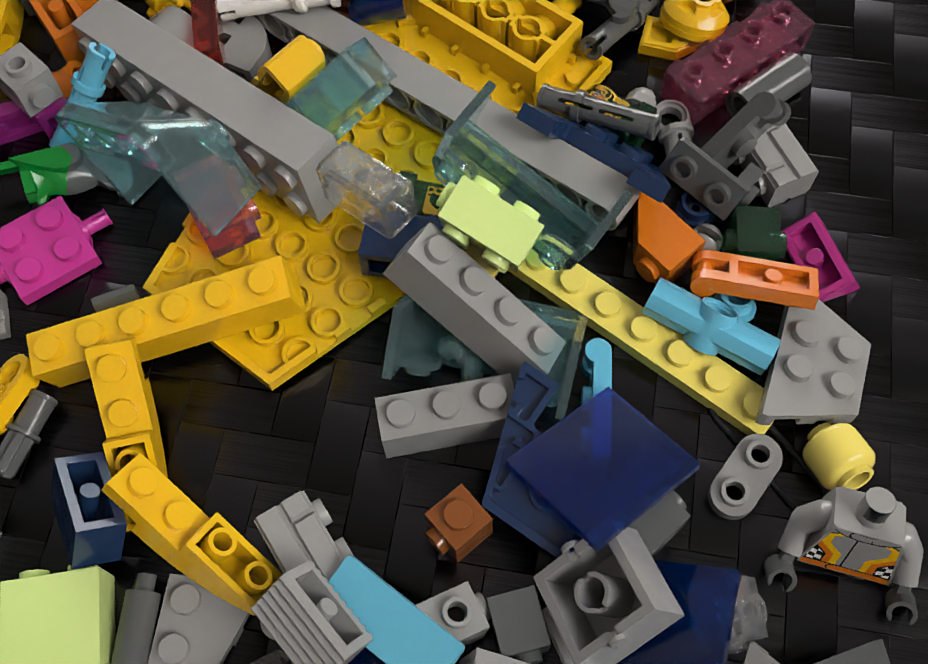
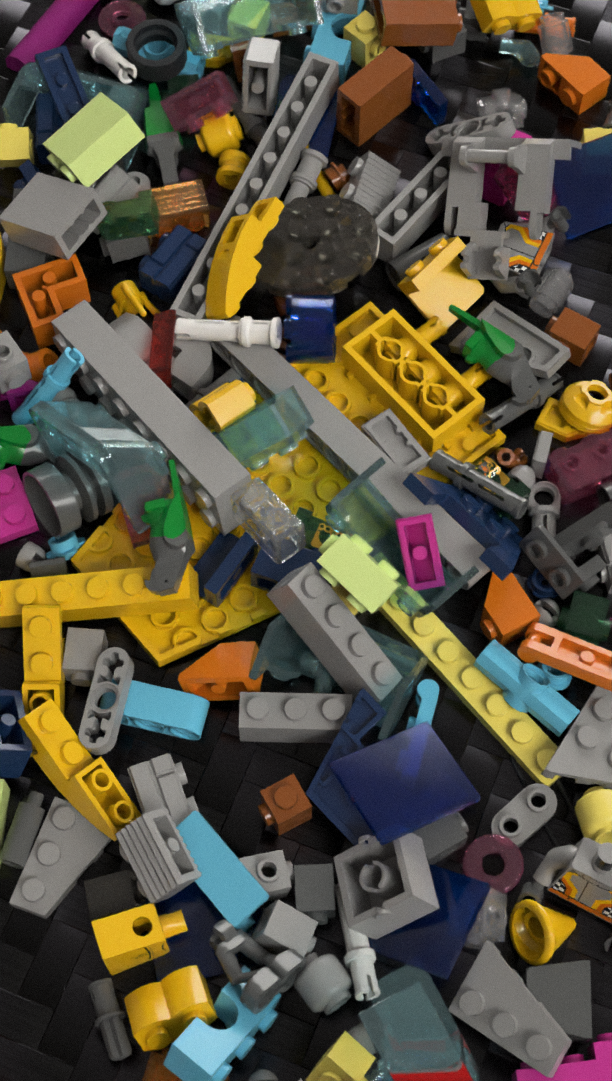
camera: 10 degrees right, 0 degrees up
none -> light grey hinge [15,541,46,572]
none -> dark grey wheel [23,446,114,539]
none -> medium azure plate [45,531,86,561]
none -> light grey brick [62,627,108,687]
none -> light grey beam [78,647,134,755]
none -> medium azure beam [99,679,210,740]
none -> animal [141,459,196,596]
none -> orange slope [178,641,265,701]
none -> dark blue panel [194,531,259,608]
none -> light grey plate [361,408,431,476]
none -> dark pink slope [395,513,446,592]
none -> clear pink piece [463,834,524,895]
none -> dark orange arm [494,447,529,470]
none -> yellow hat [509,899,576,966]
none -> light grey tile [531,430,553,479]

